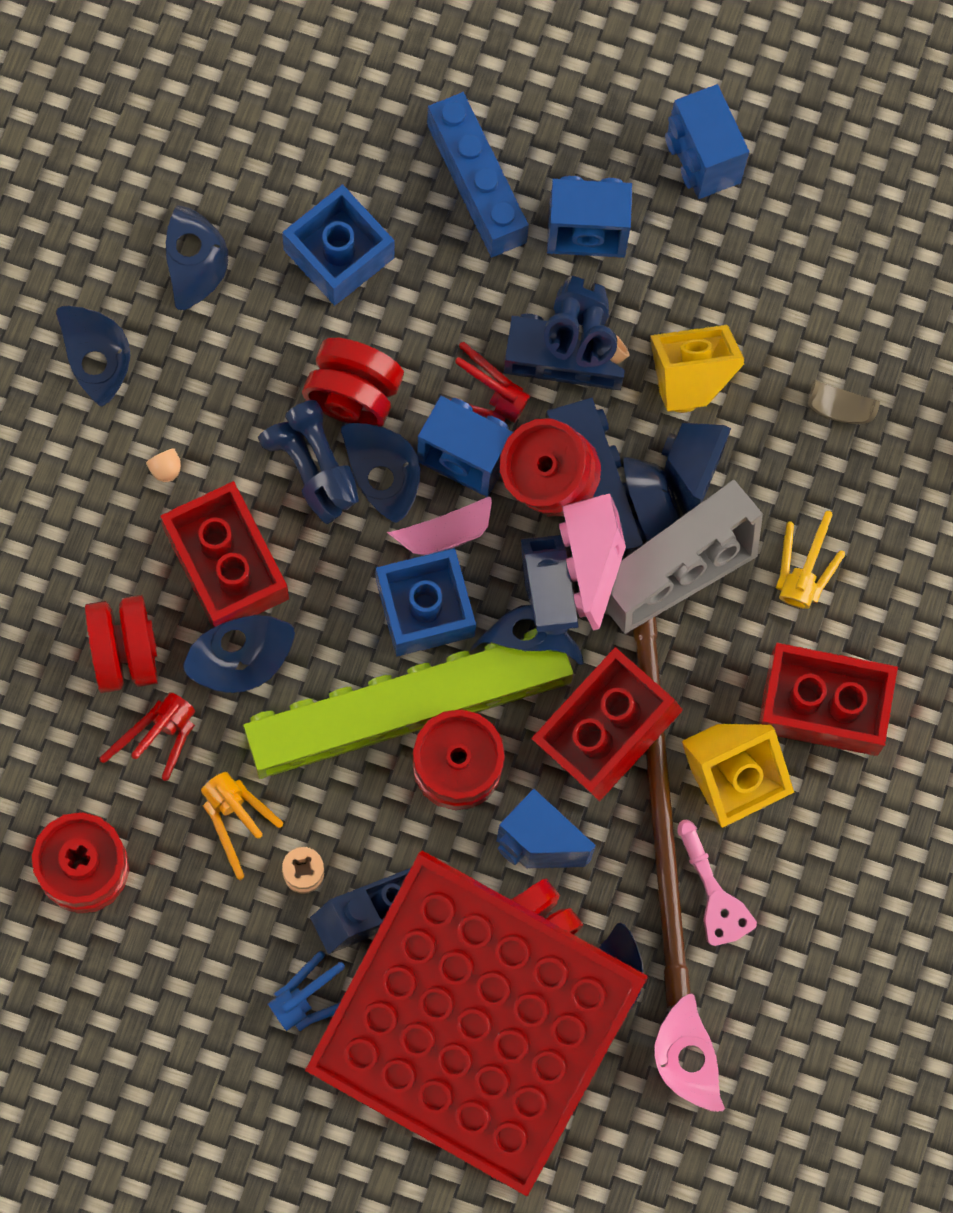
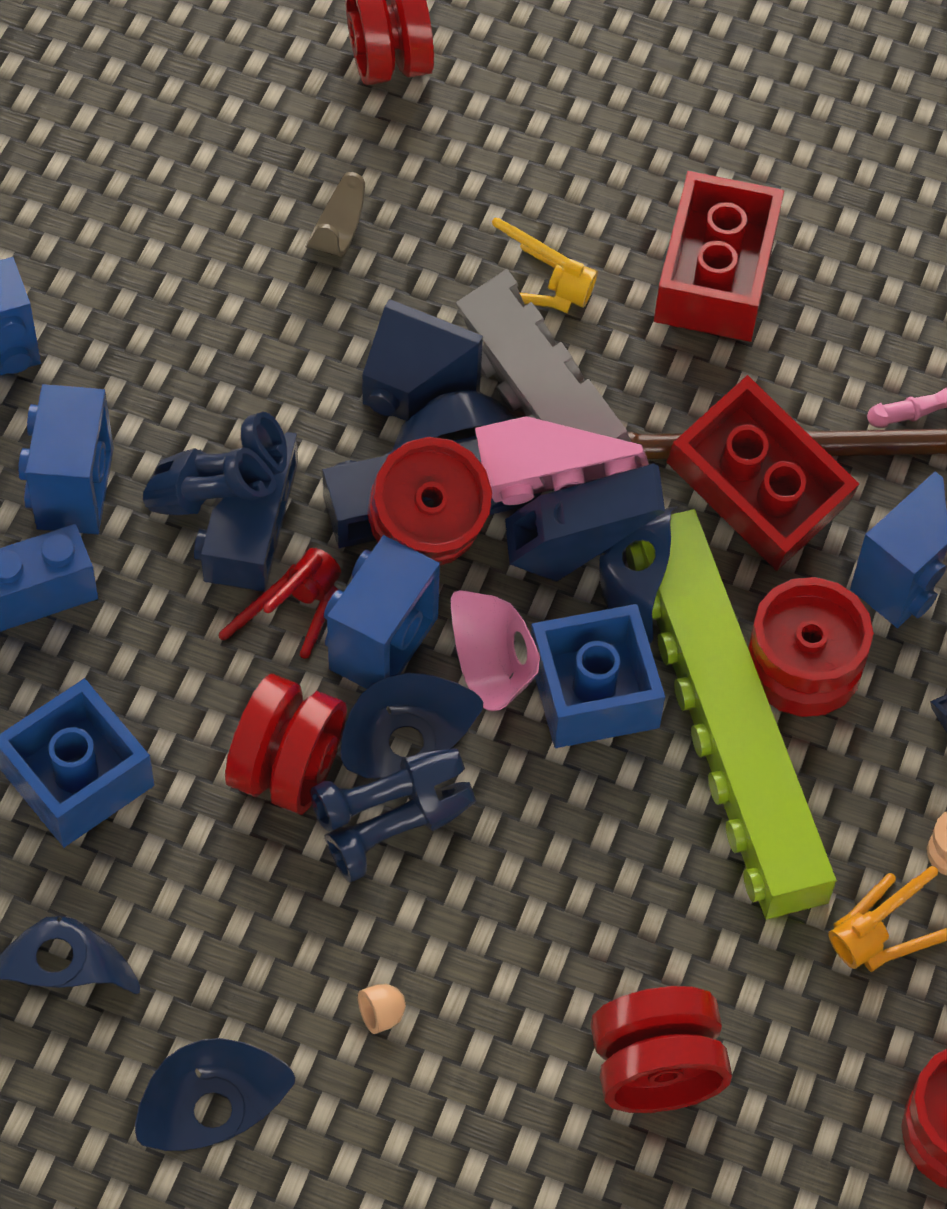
camera: 85 degrees left, 15 degrees down
red plant [100,692,195,781] -> none
red brick [160,481,289,628] -> none
dark blue piece [184,615,295,693] -> none
yellow slope [650,325,744,413] -> none
yellow slope [681,724,794,828] -> none

